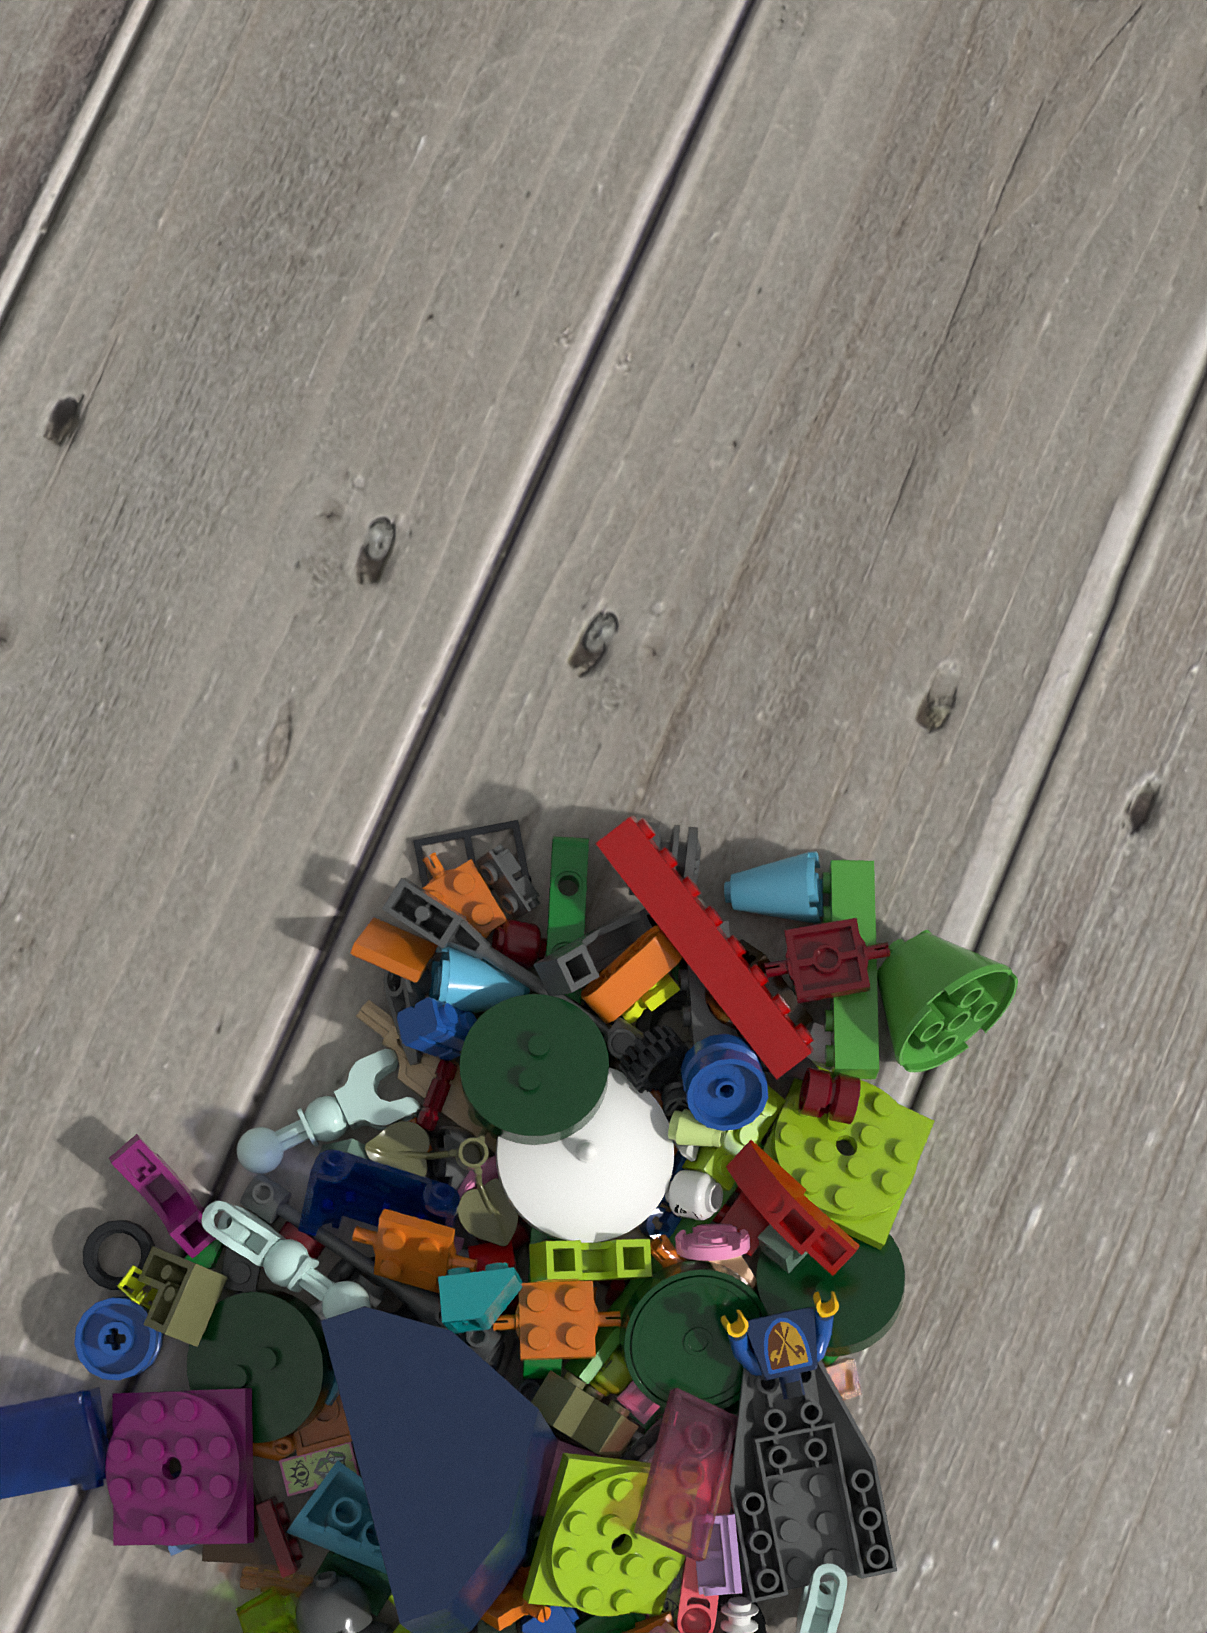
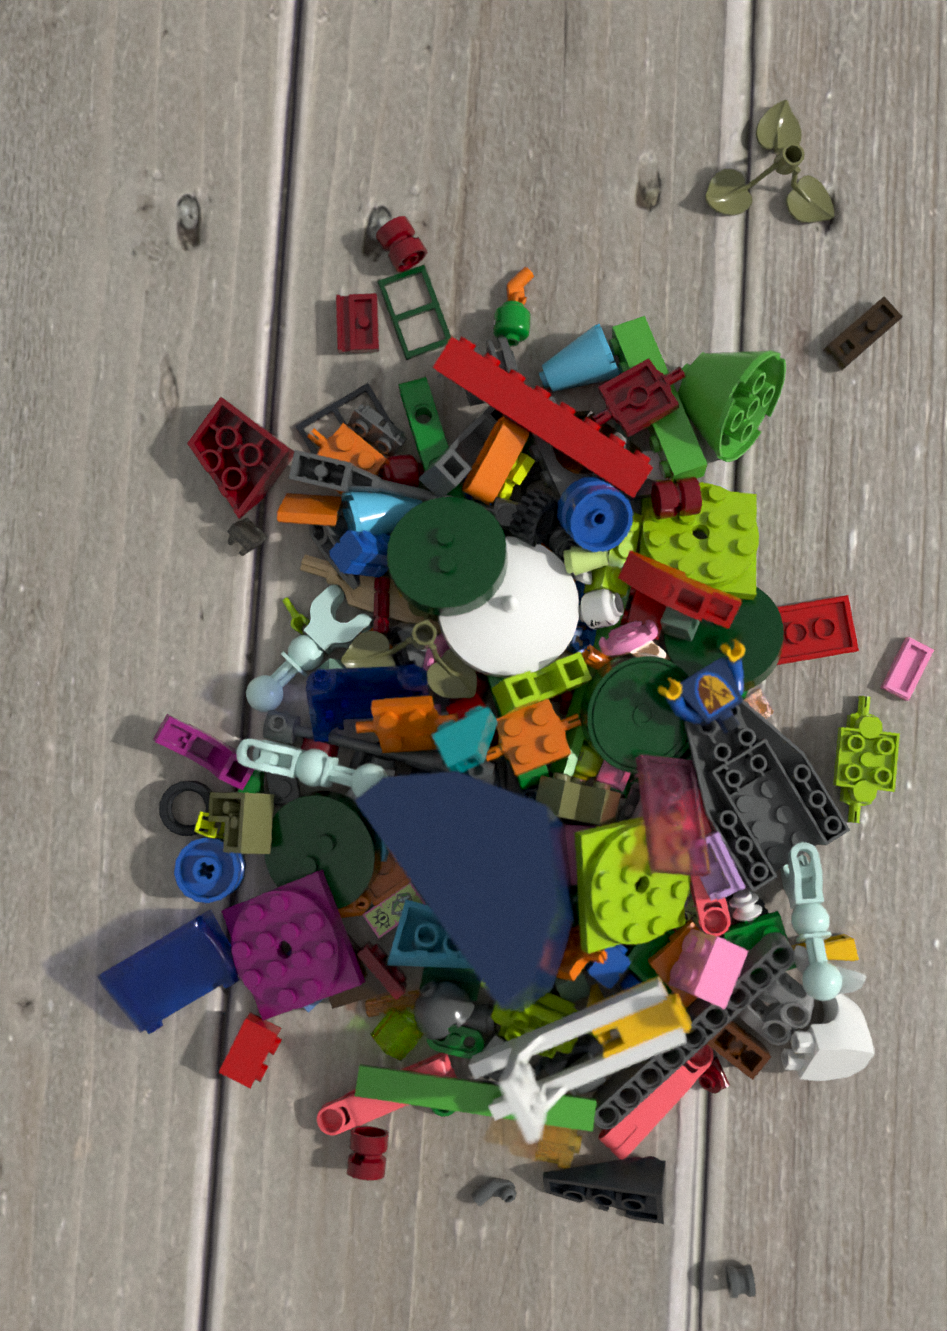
camera: 15 degrees left, 5 degrees up
none -> dark red wedge [187,397,294,519]
none -> red brick [218,1012,282,1088]
none -> clear smoke tile [227,518,268,556]
none -> lime hand [282,597,310,635]
none -> dark red plate [336,293,379,354]
none -> dark red wheel [376,216,427,272]
none -> dark green window [377,264,451,360]
none -> green head [493,301,531,347]
none -> orange arm [506,267,534,305]
none -> olive plant [705,99,834,223]
none -> red tile [777,595,859,665]
none -> dark brown plate [823,296,903,371]
none -> lime piece [833,696,900,823]
none -> bright pink tile [880,637,934,701]

